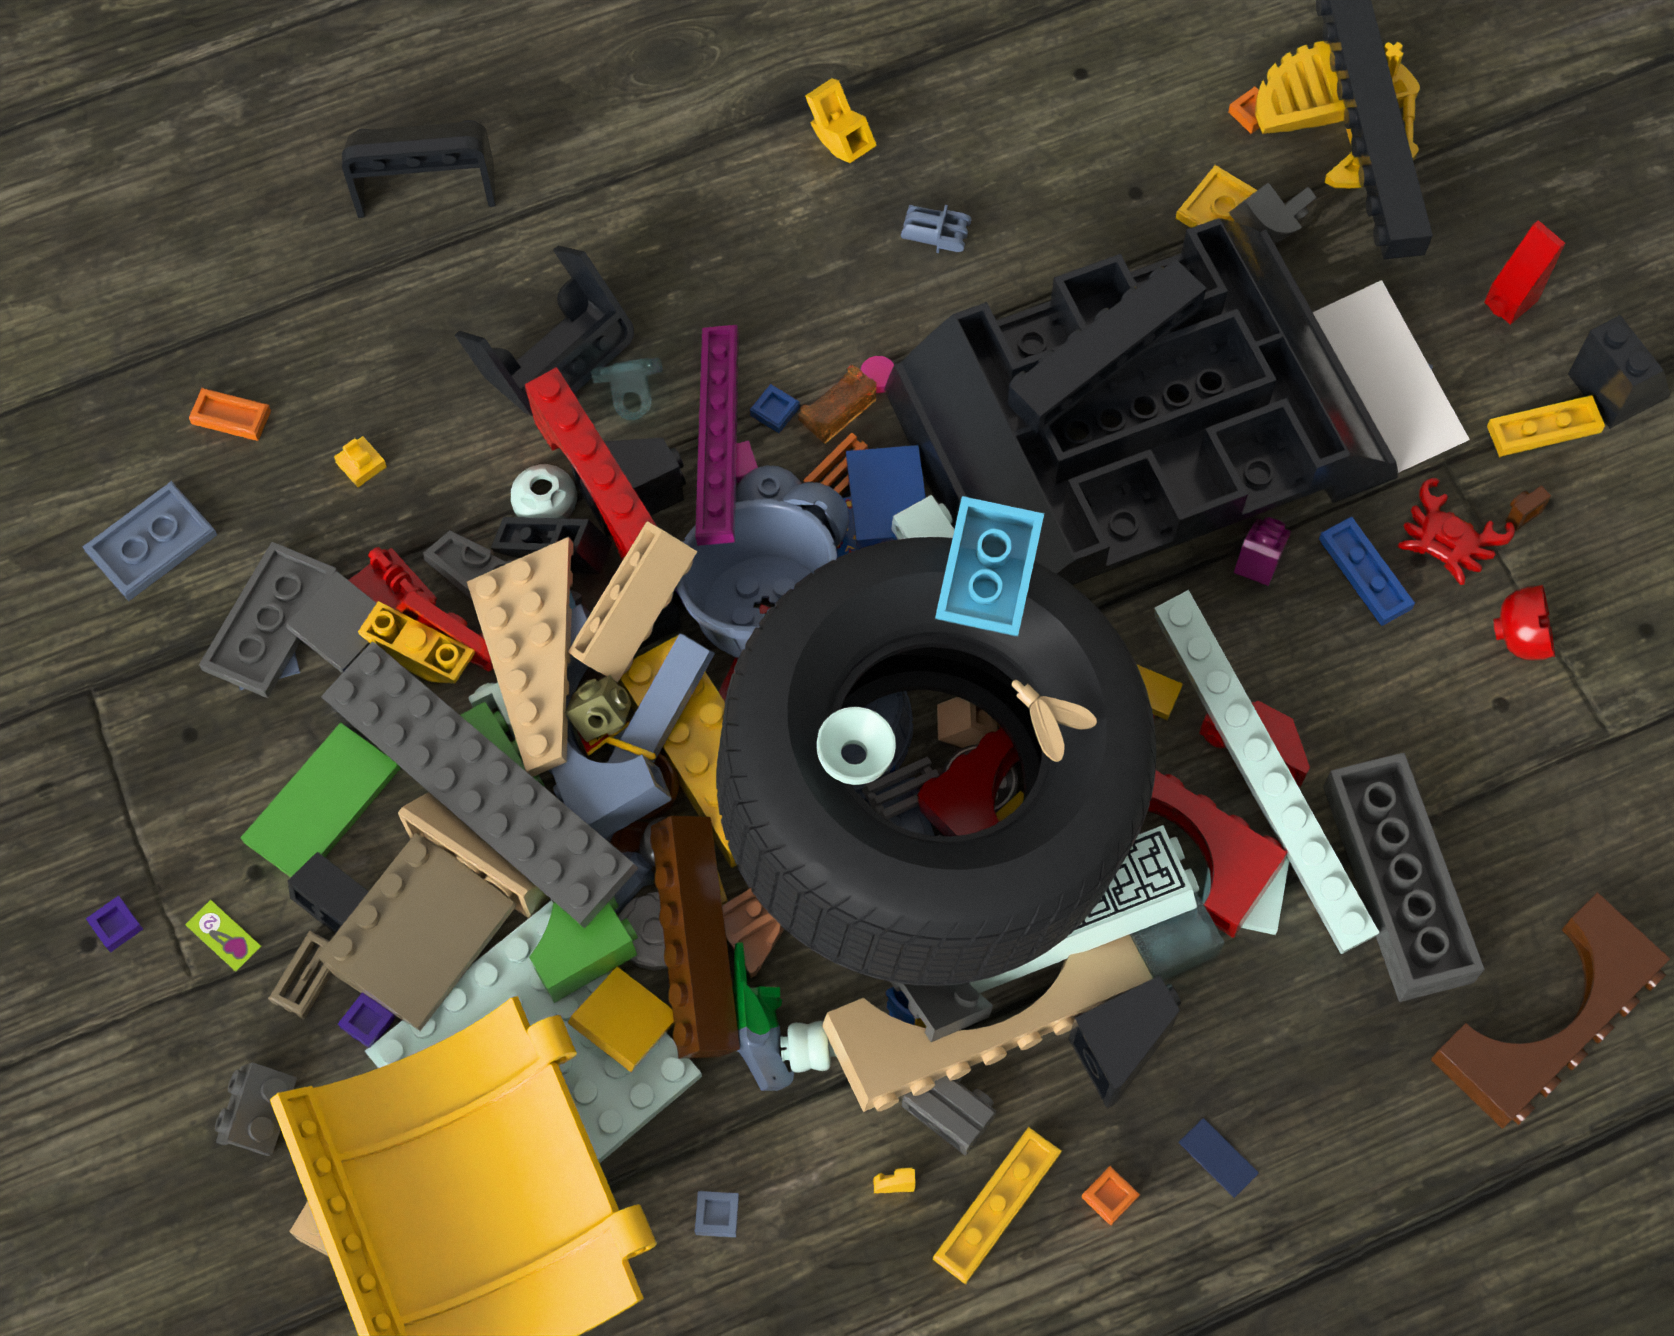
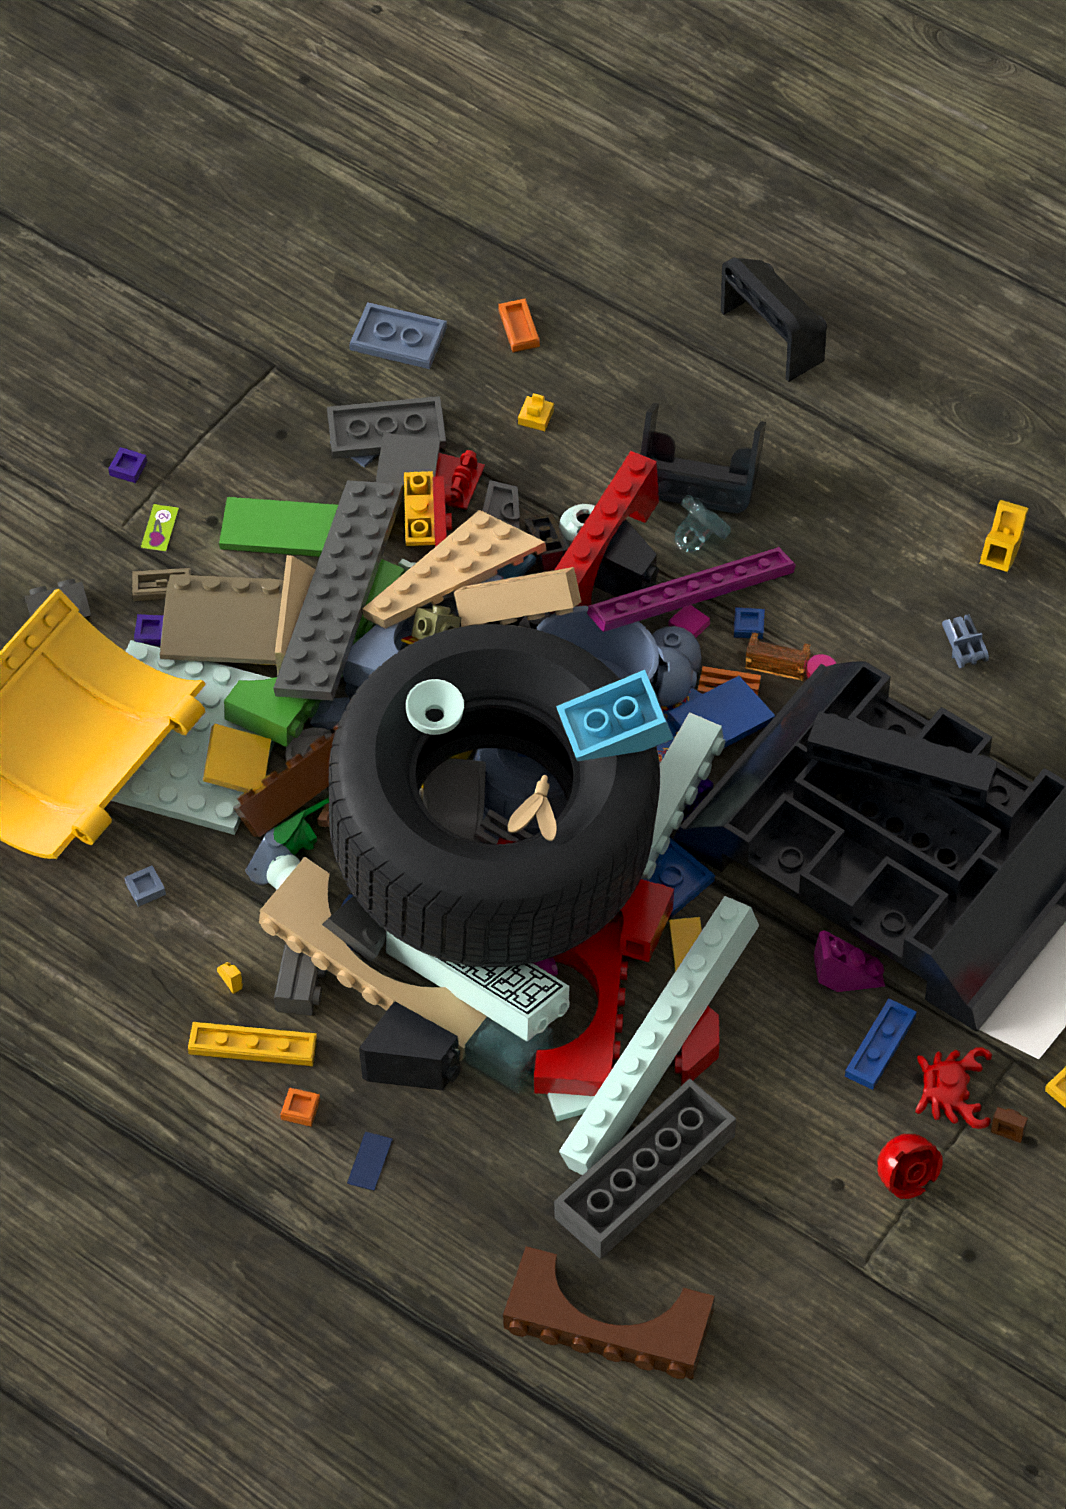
camera: 60 degrees right, 10 degrees down
black hinge [287,852,369,934] -> none

